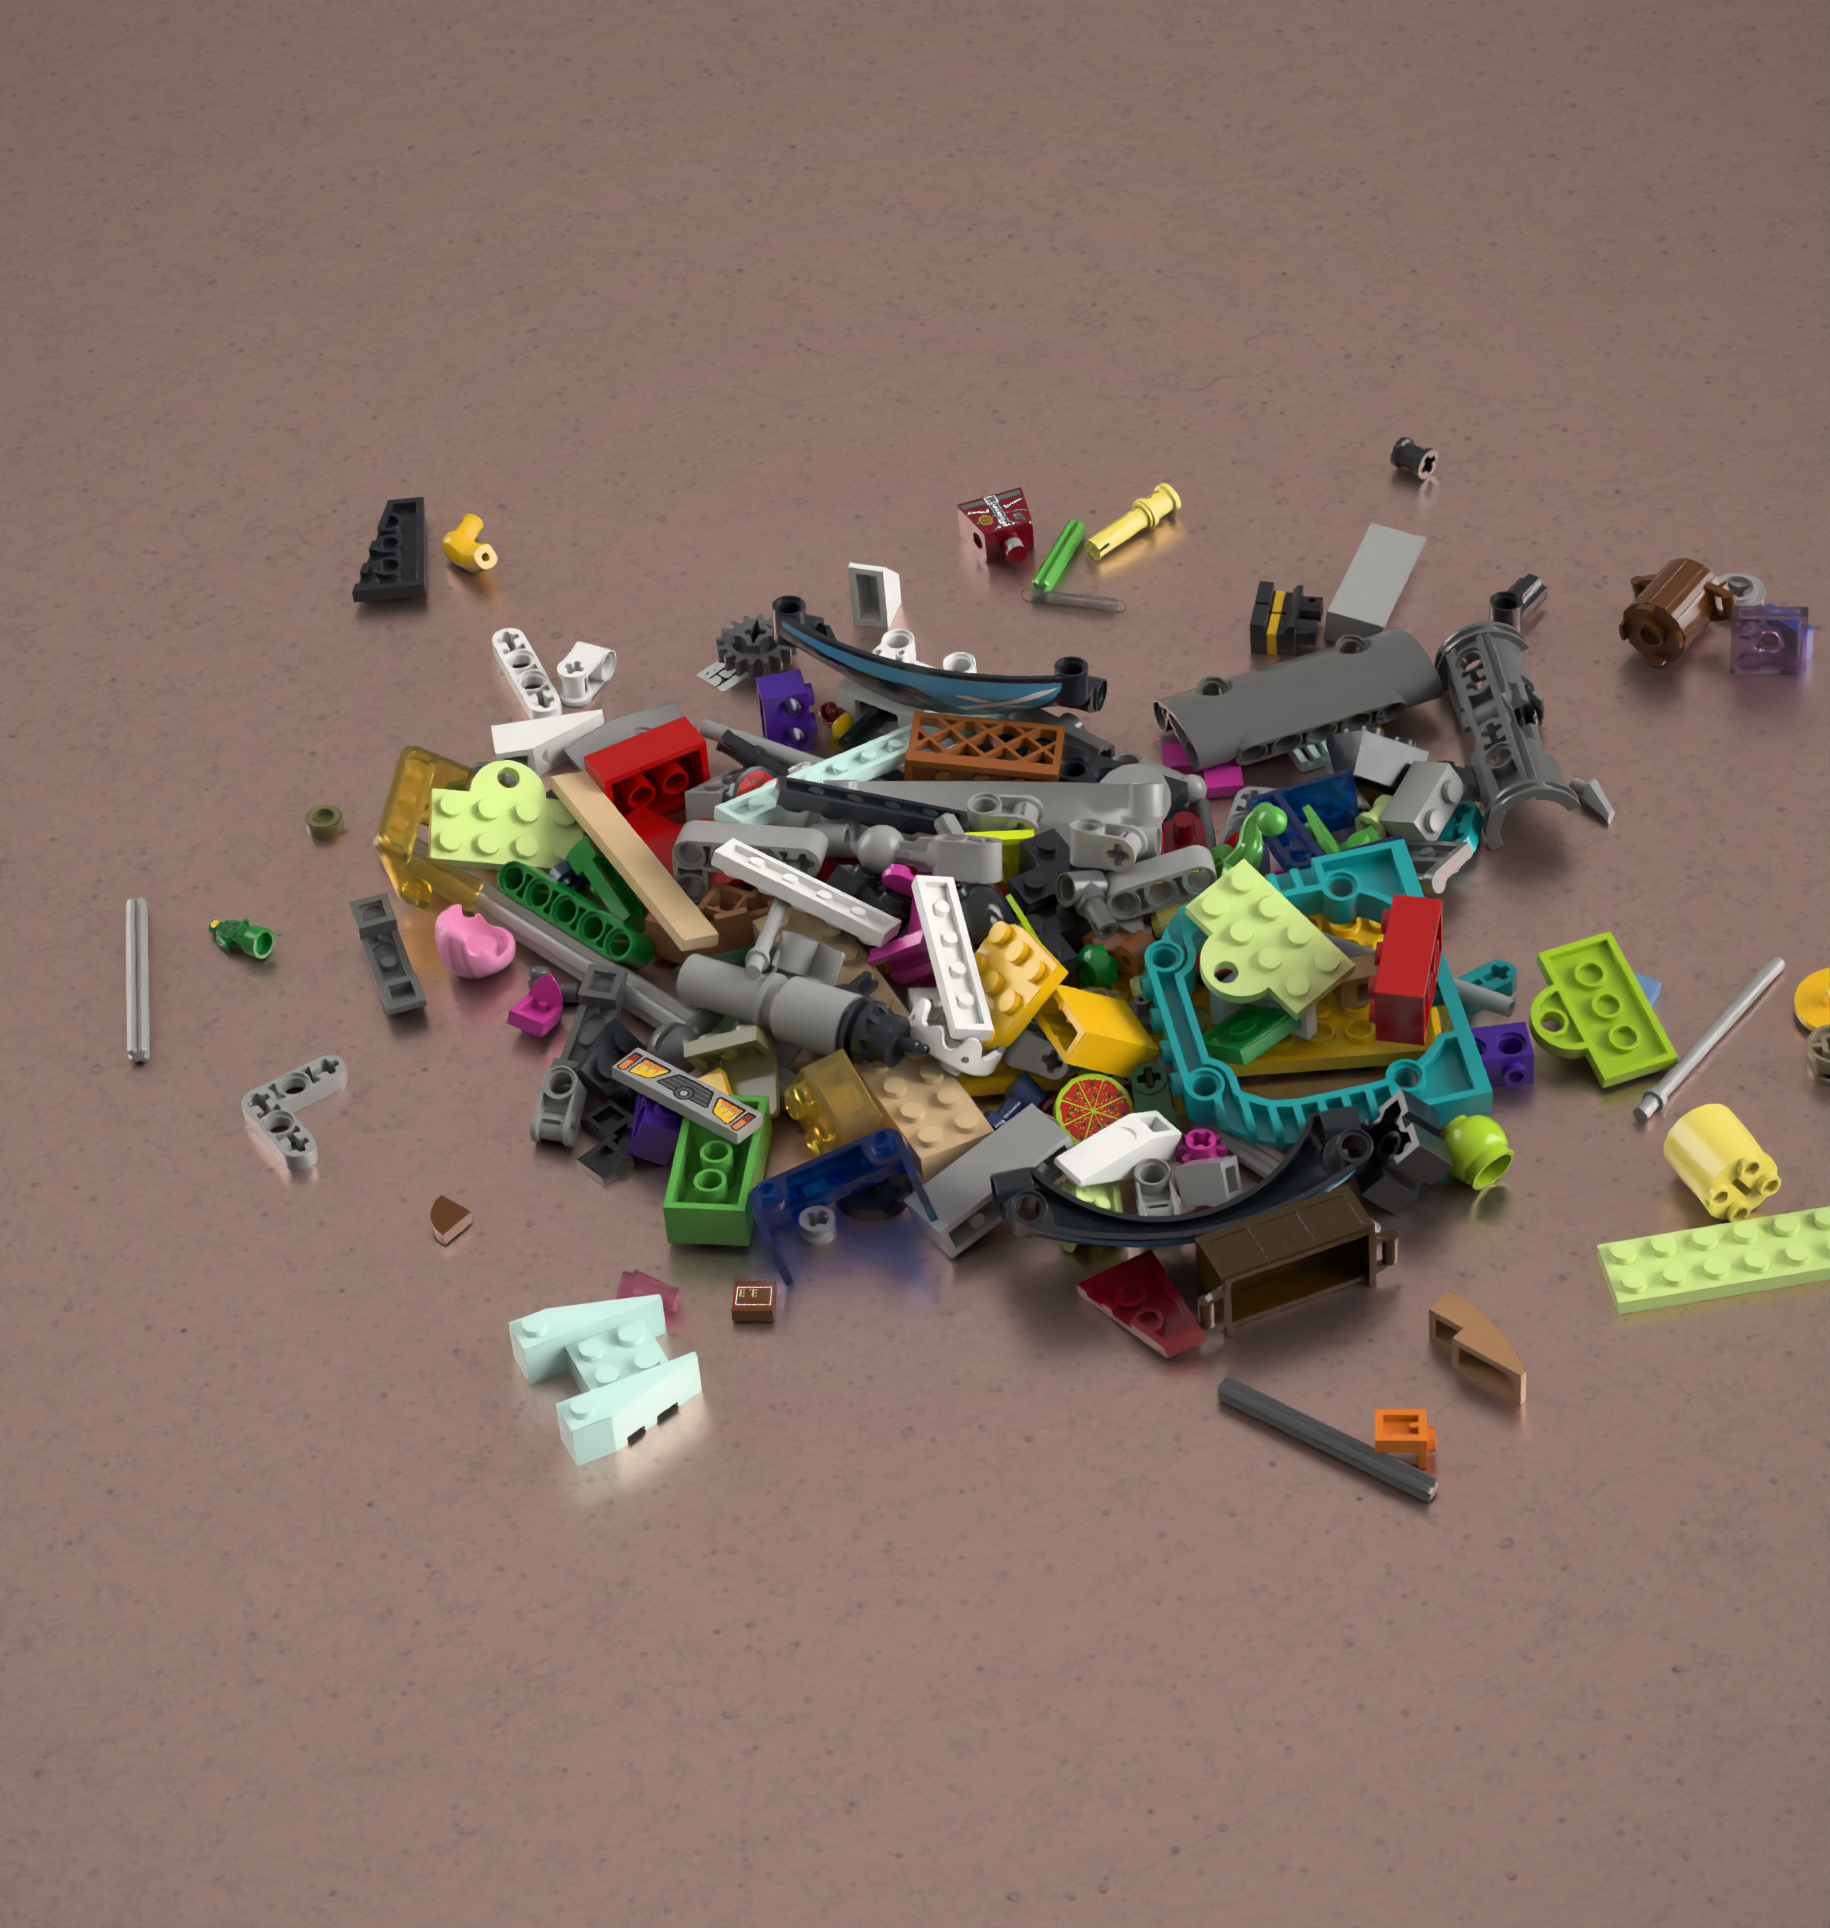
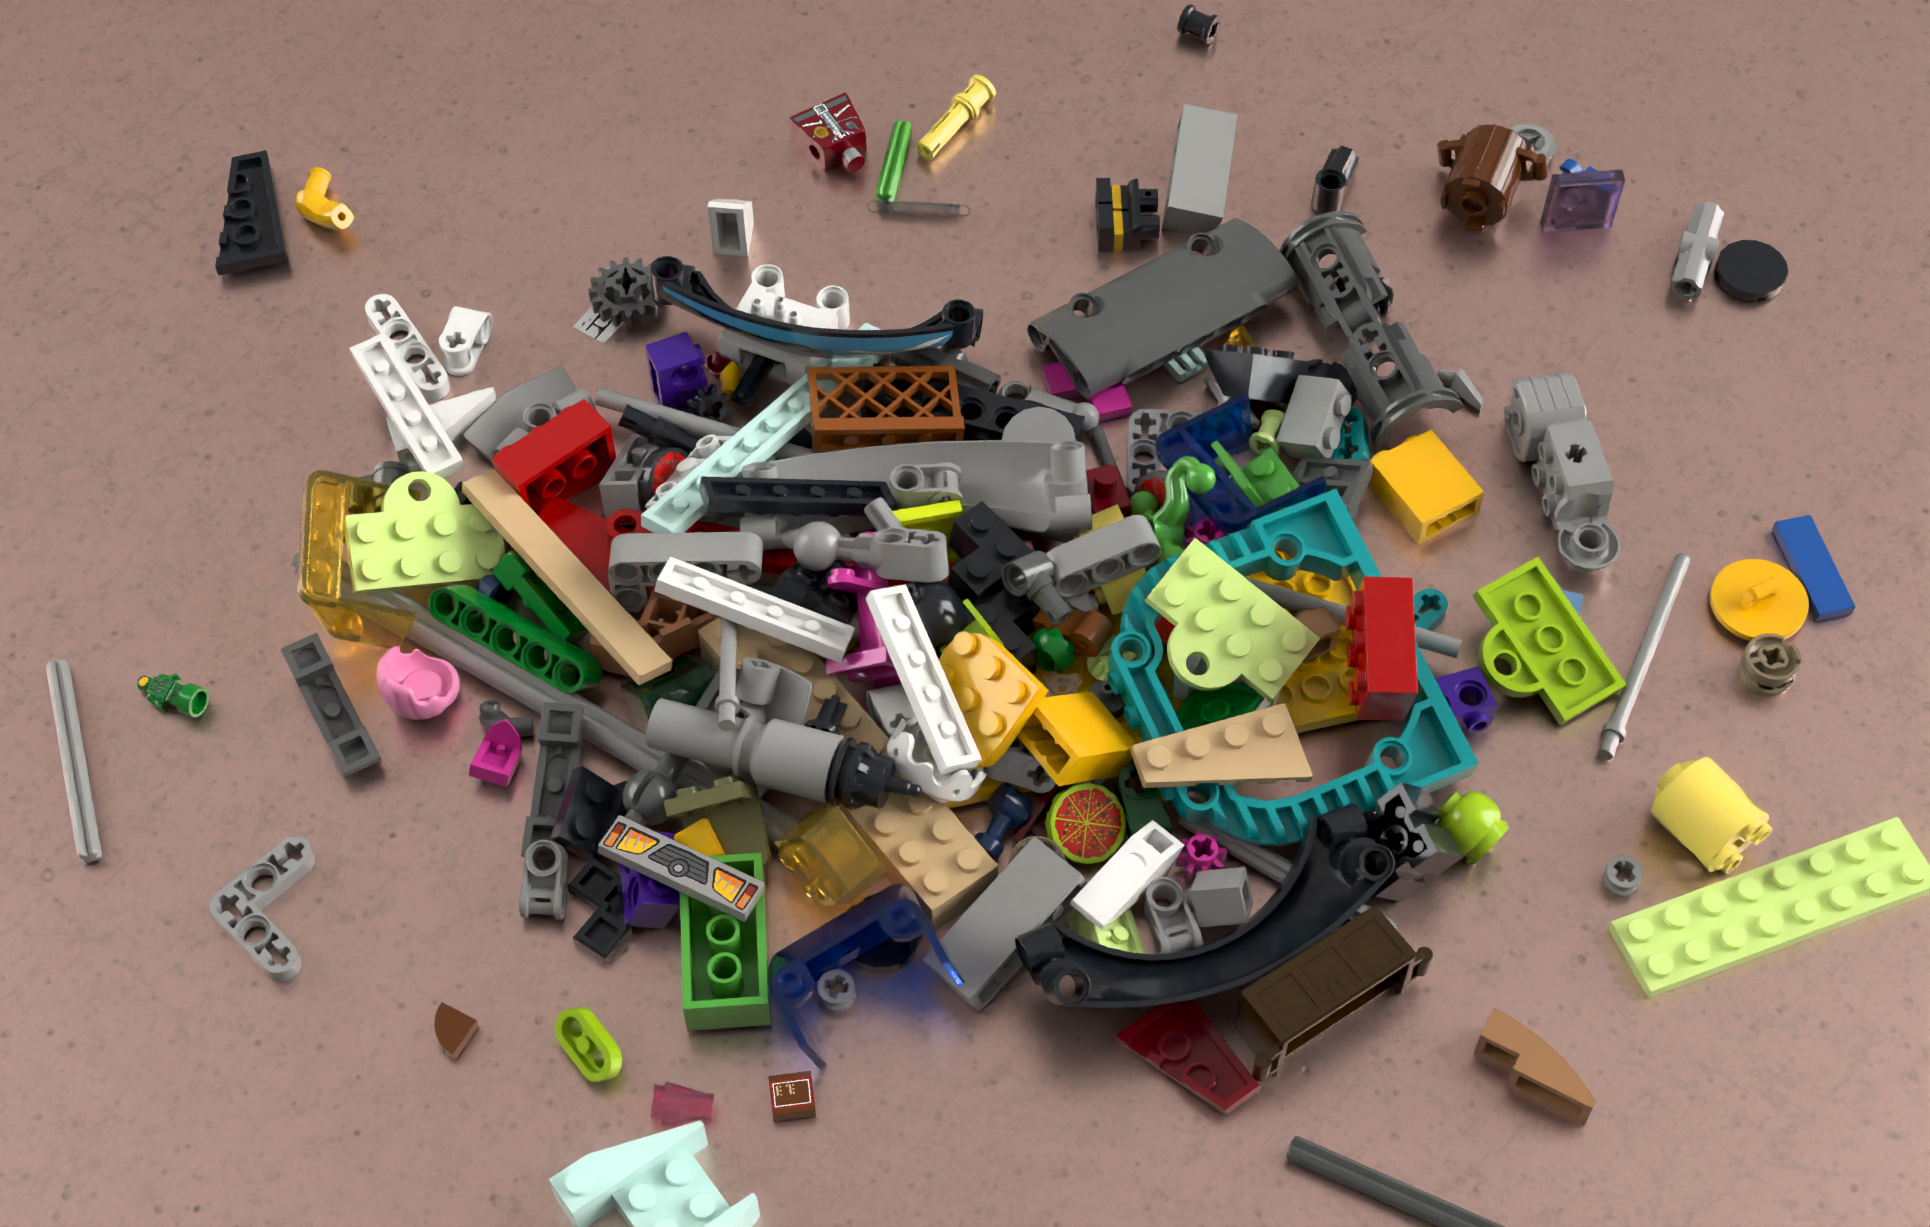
camera: 15 degrees left, 15 degrees up
olive tile [305,805,344,840] -> none
light grey piece [1070,818,1148,872] -> none
orange bracket [1375,1409,1436,1468] -> none
none -> white plate [350,333,465,479]
none -> lime plate [555,1007,622,1082]
none -> black gear [685,384,733,423]
none -> tan wing [1130,703,1313,788]
none -> yellow brick [1368,430,1484,545]
none -> light grey brick [1504,372,1621,573]
none -> light grey bush [1602,855,1643,897]

